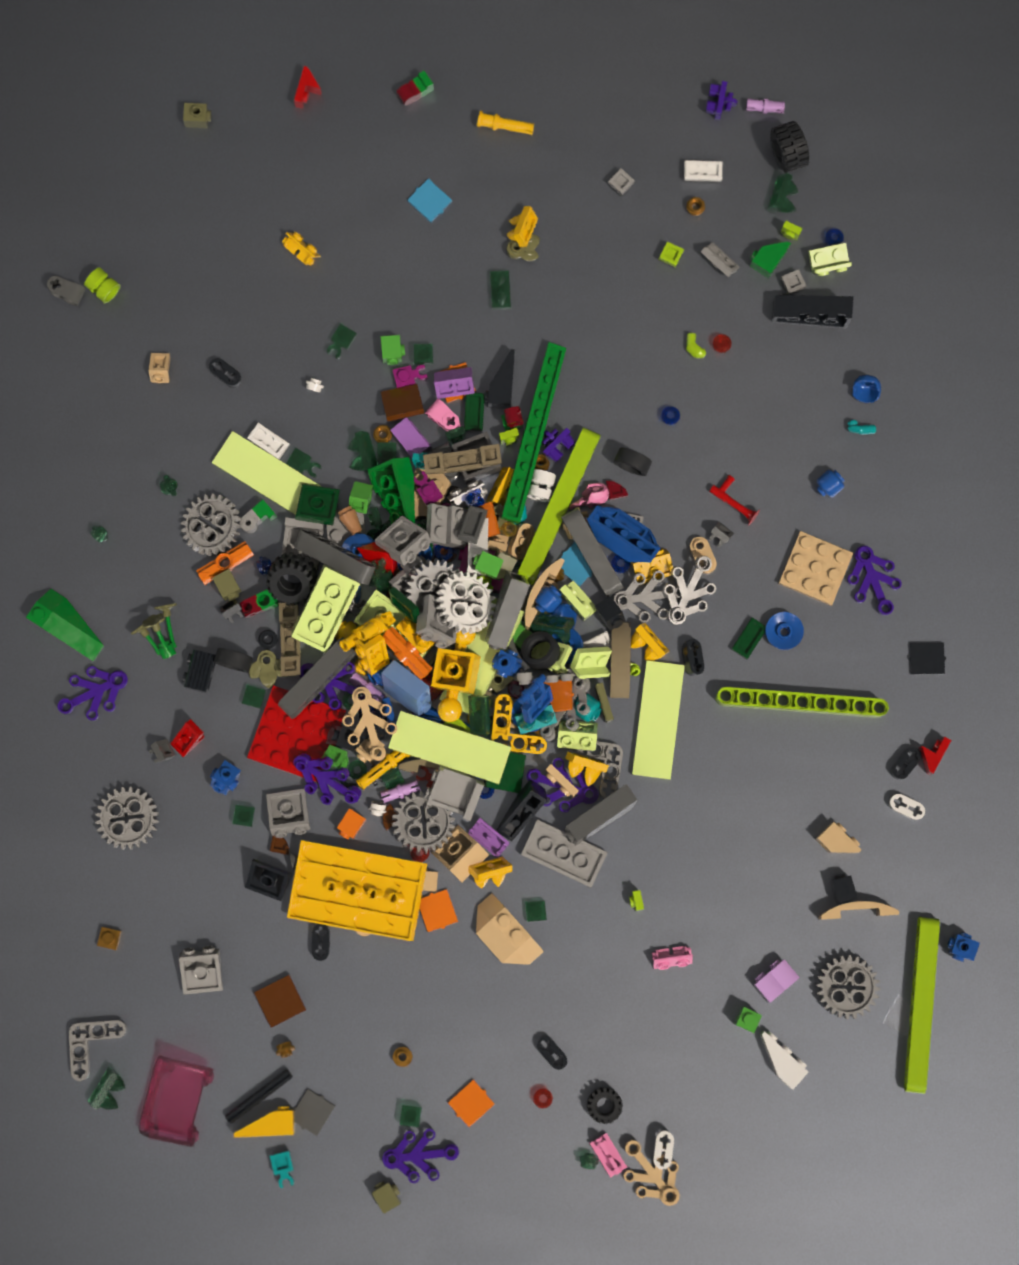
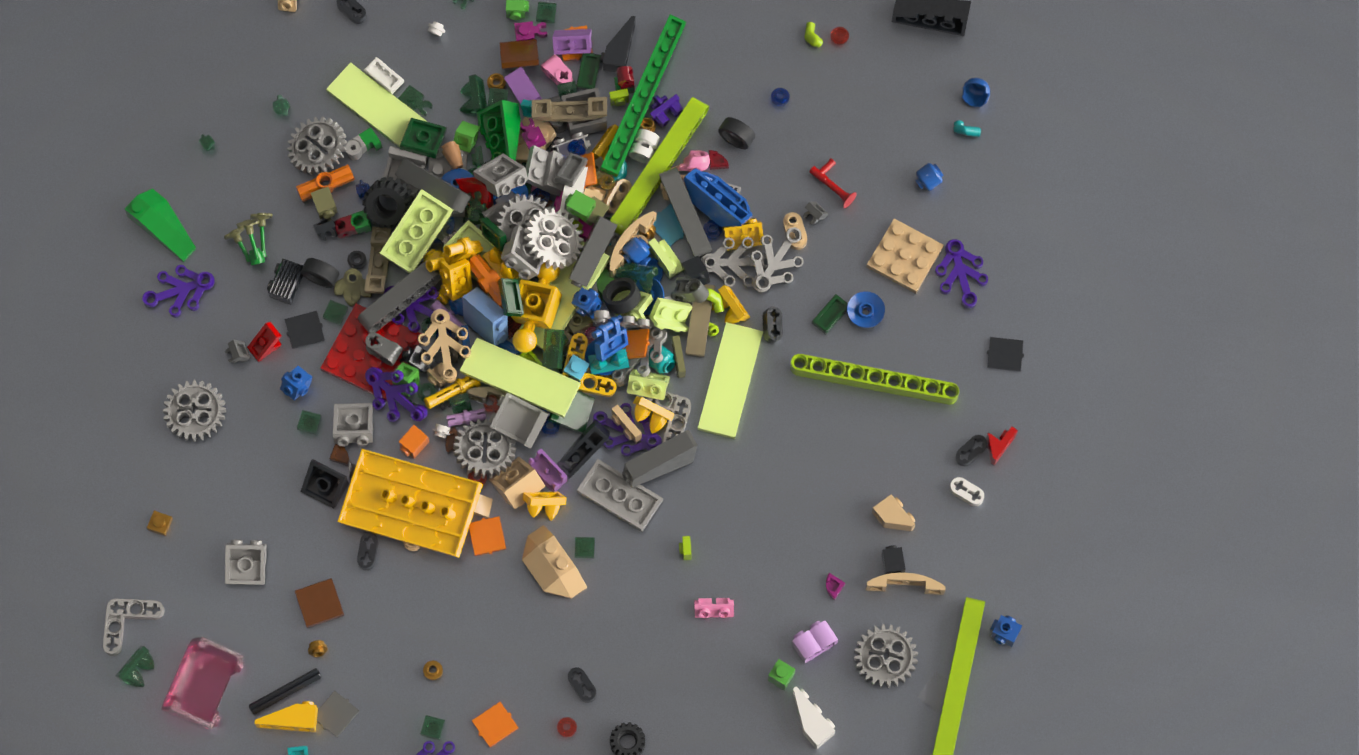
camera: 10 degrees right, 10 degrees down
none -> black piece [285,311,325,349]
none -> dark grey piece [366,333,403,366]
none -> dark green tile [498,278,524,317]
none -> medium azure plate [563,354,590,382]
none -> dark grey piece [671,277,709,303]
none -> lime arm [706,288,724,313]
none -> magenta tile [826,573,845,600]

